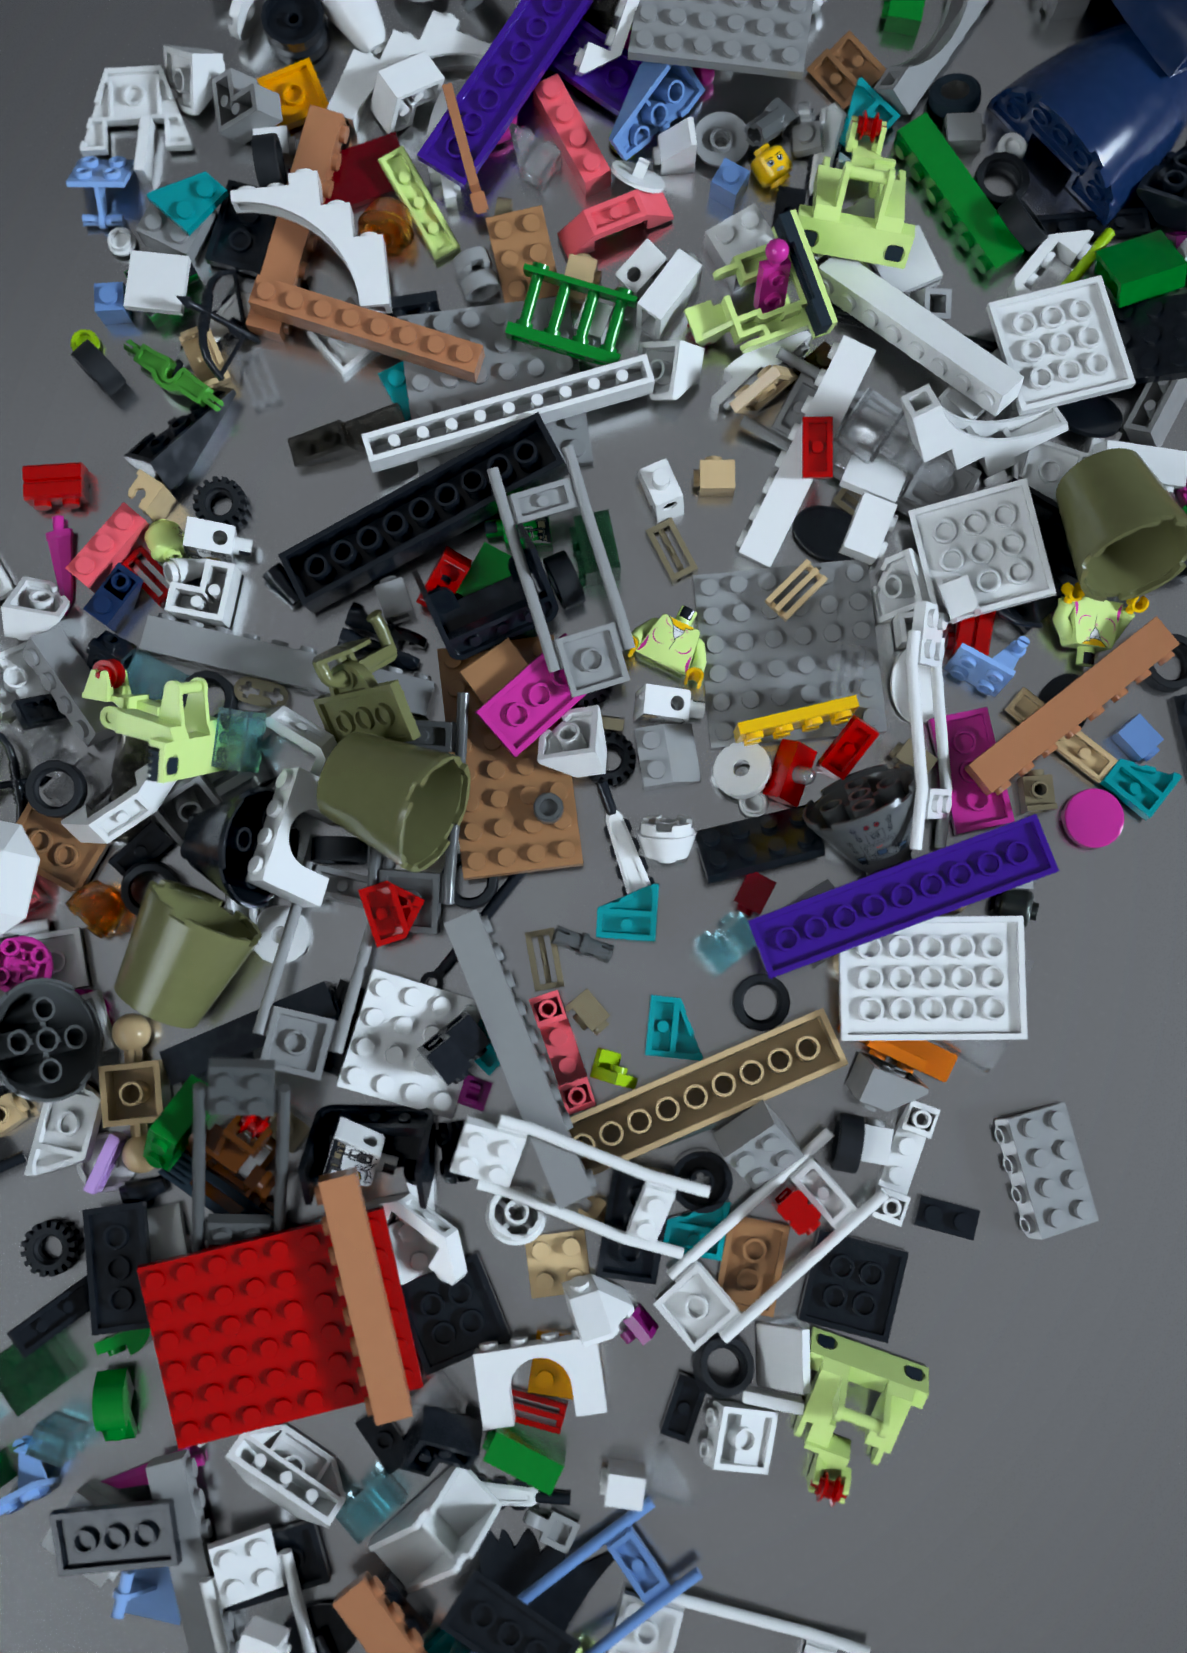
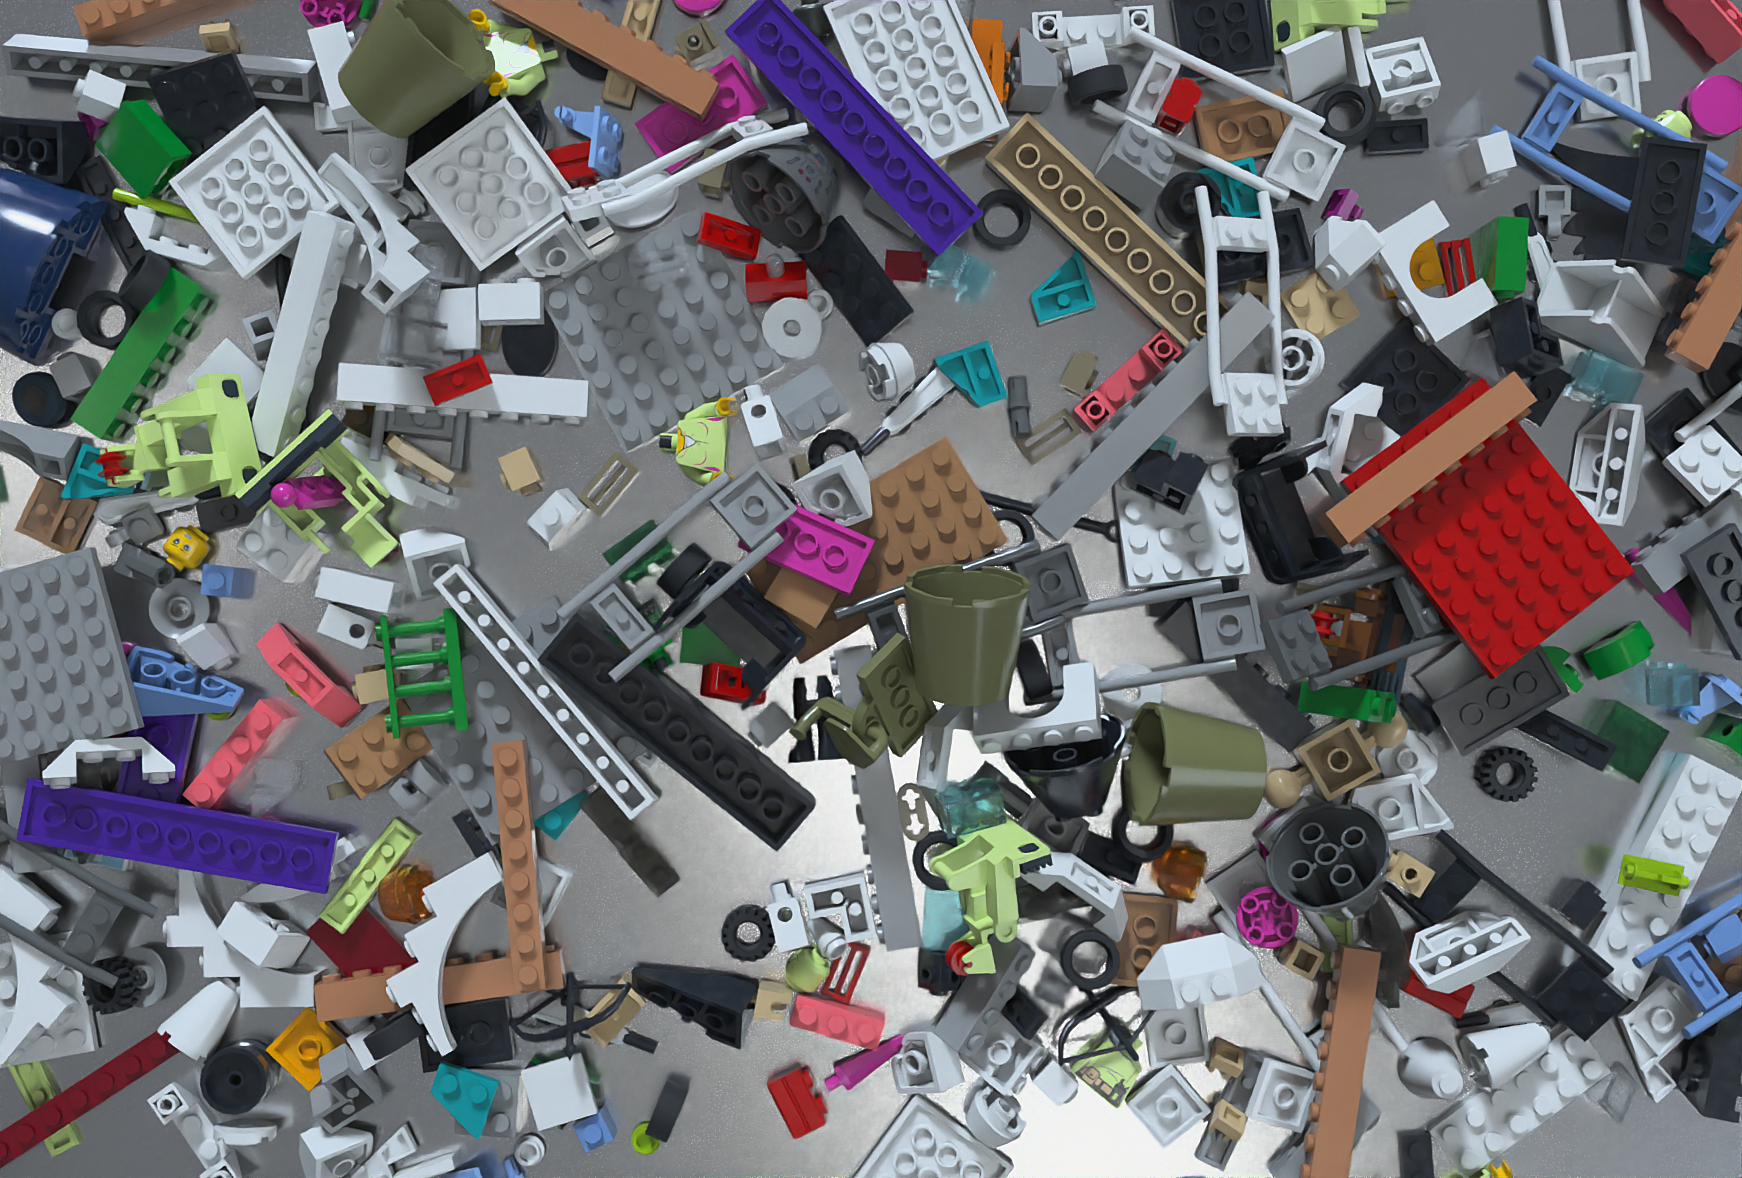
camera: 120 degrees left, 5 degrees up
dark blue slope [83,562,144,633] -> none
lavender tile [83,1132,127,1195] -> none
bright green piece [124,339,224,412] -> none
black cone [262,562,300,607] -> none
white torso [323,1117,399,1186] -> none
red slope [358,881,425,947] -> none
nougat piece [442,82,489,215] -> none
magenta tile [457,1074,493,1112] -> none
dark grey tile [533,793,564,824] -> none
lime bracket [590,1048,638,1090] -> none
white piece [611,157,665,193] -> none
yellow plate [733,695,859,746] -> none
tan tile [765,559,828,622] -> none
white brick [938,574,981,624] -> none
black piece [1057,395,1123,438] -> none

